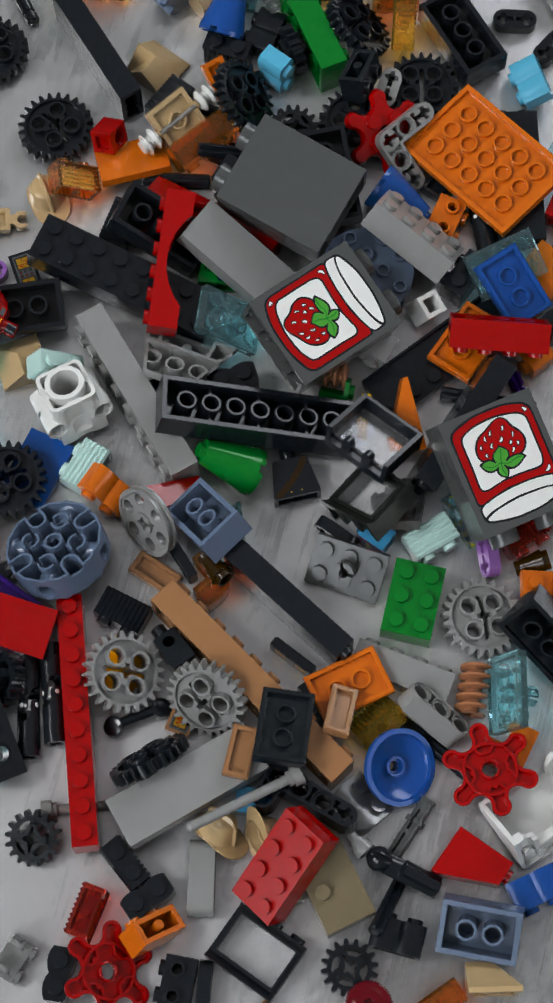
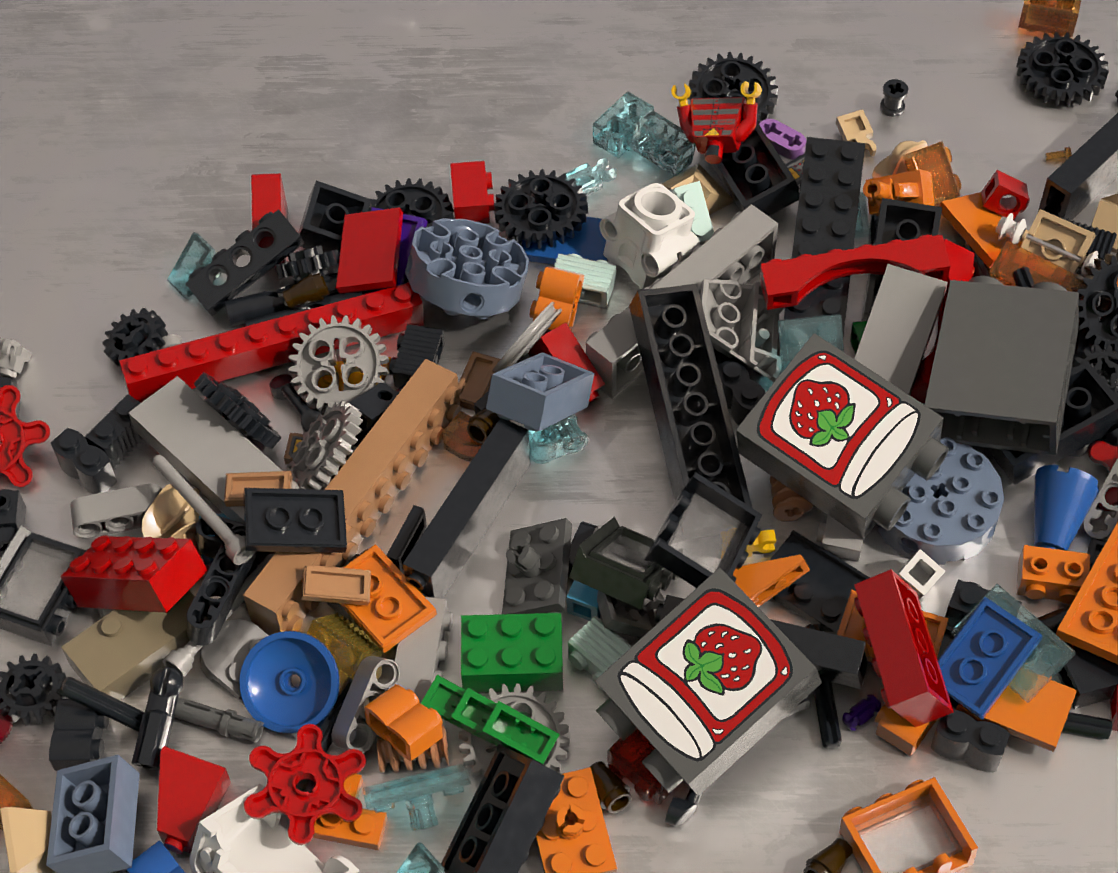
camera: 75 degrees right, 15 degrees down
black gear [18,92,94,165] -> none
clear red brick [63,882,110,944] -> none
orange brick [119,904,186,959] -> none
green cone [194,439,267,495] -> none
black torso [272,449,321,508] -> none
green bracket [318,378,356,401] -> none
light grey brick [361,189,464,284] -> none
medium lavender beam [476,539,501,577] -> none
none -> dark brown cone [282,272,330,308]
none -> orange brick [364,684,443,761]
none -> green slope [420,675,560,765]
none -> orange brick [863,169,935,216]
none -> clear orange piece [1045,147,1072,160]

